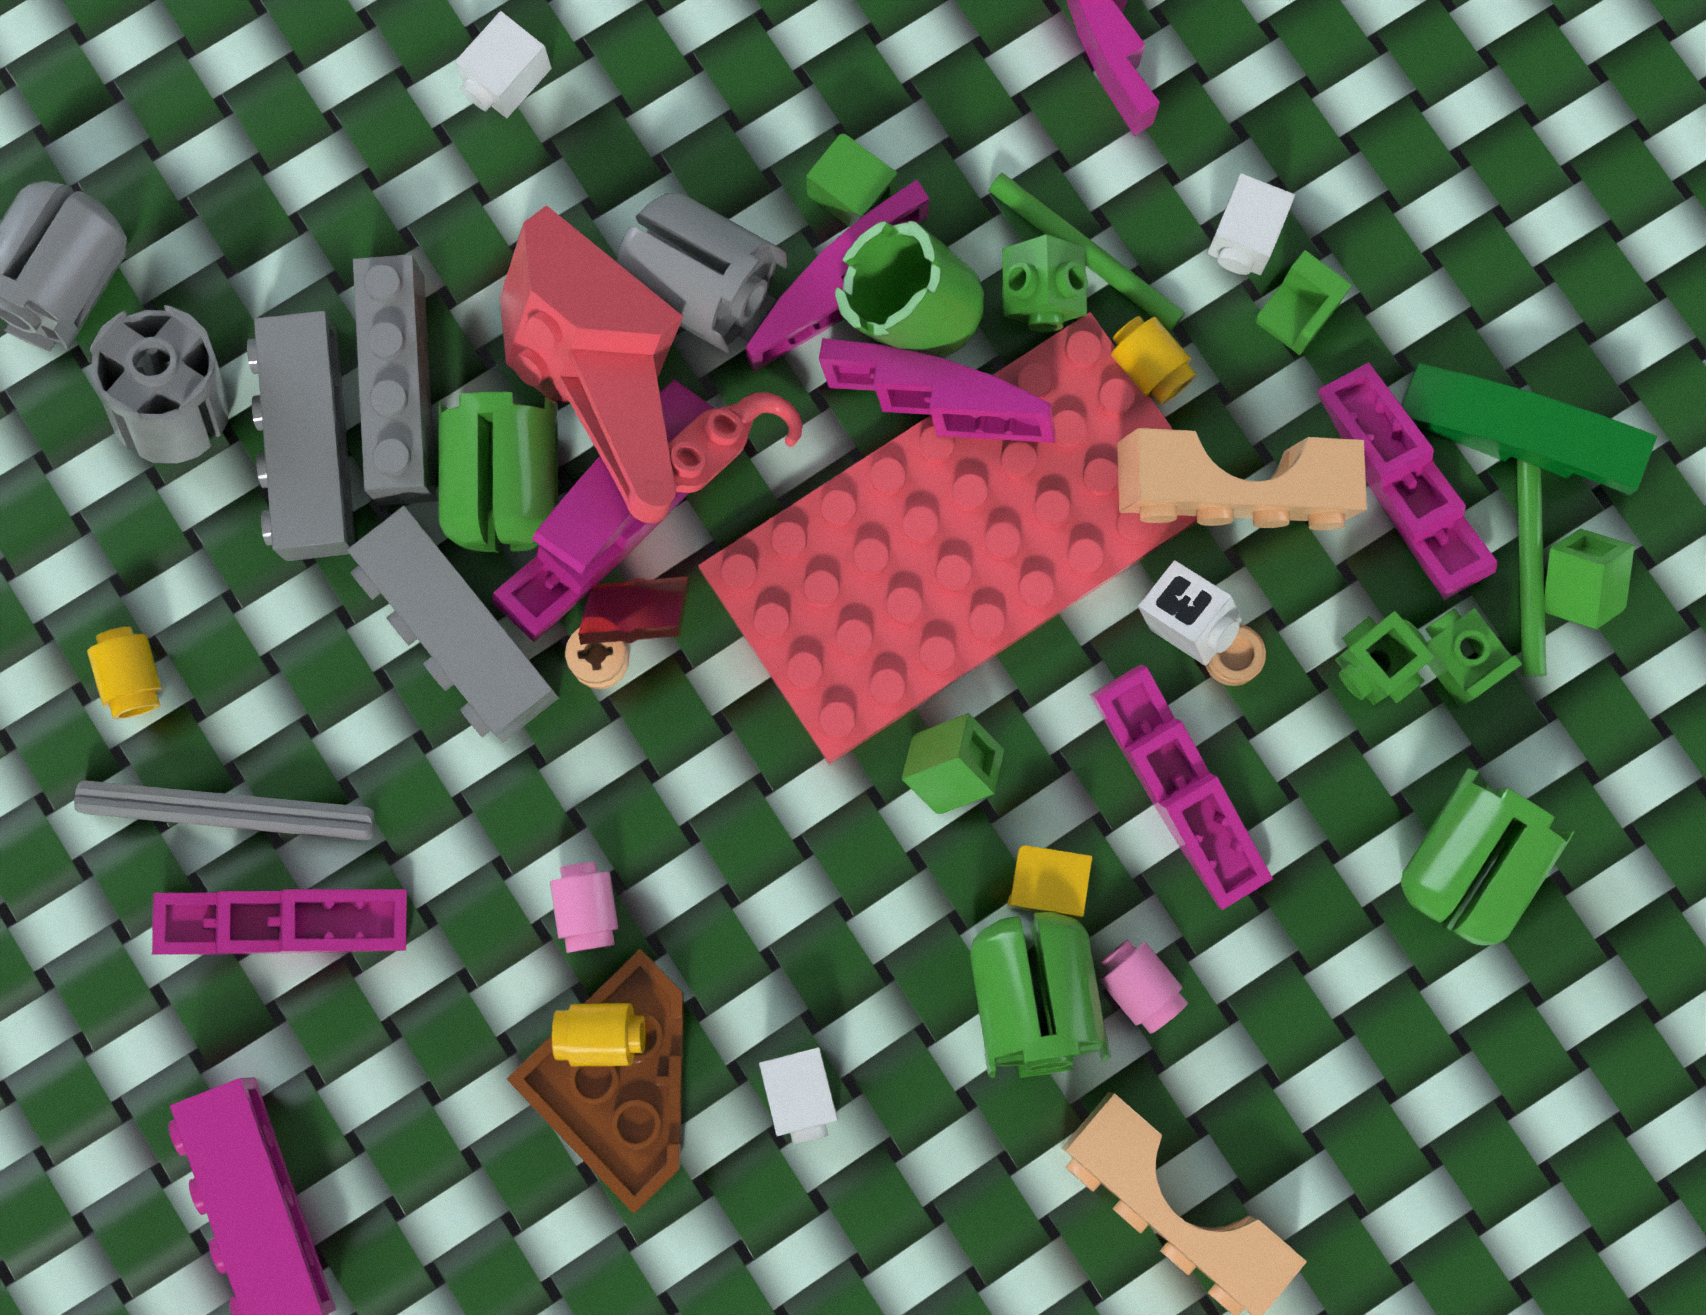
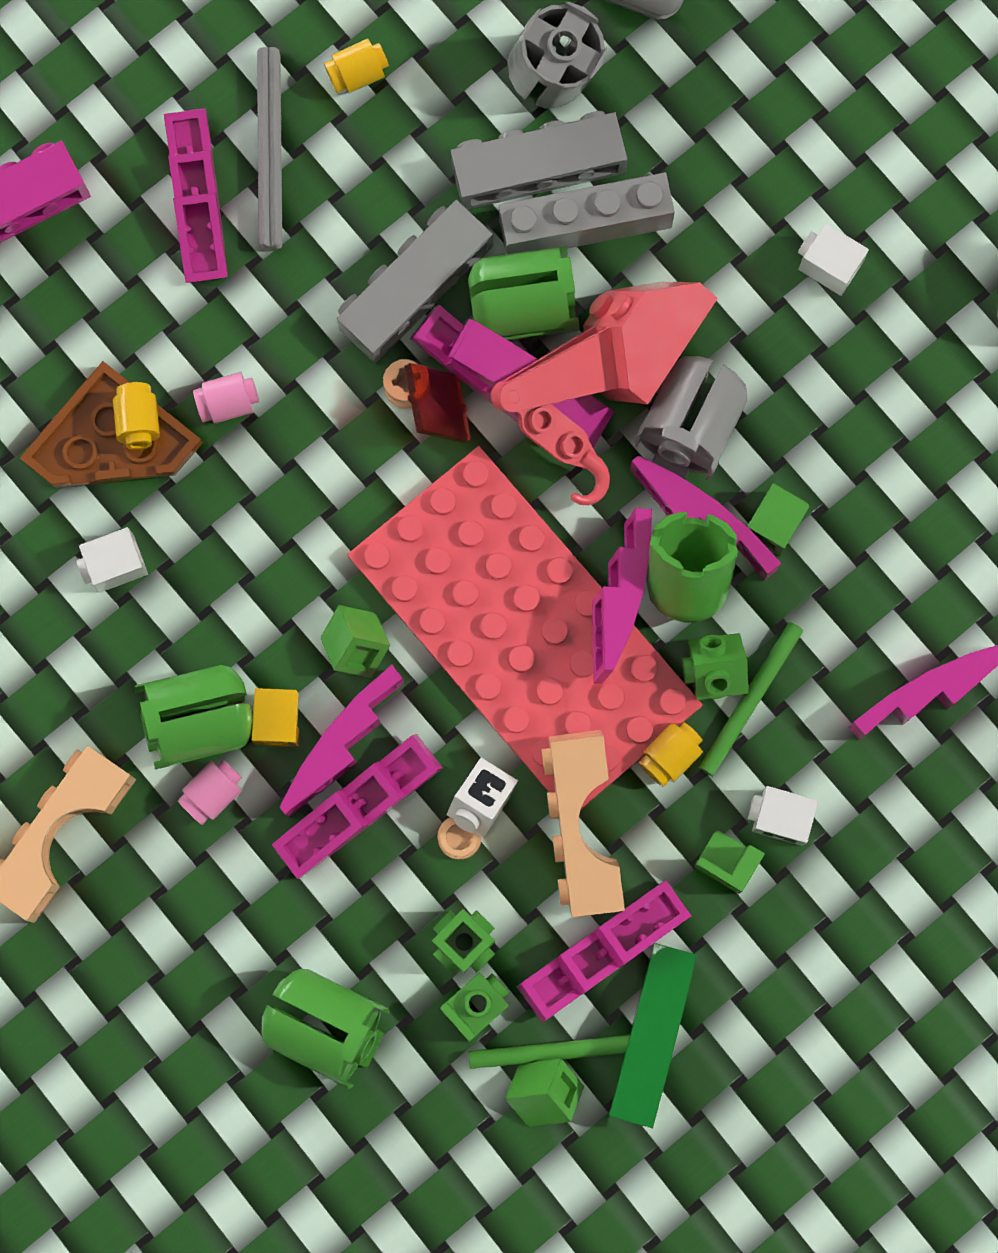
camera: 85 degrees right, 0 degrees up
none -> dark pink slope [280,665,404,818]

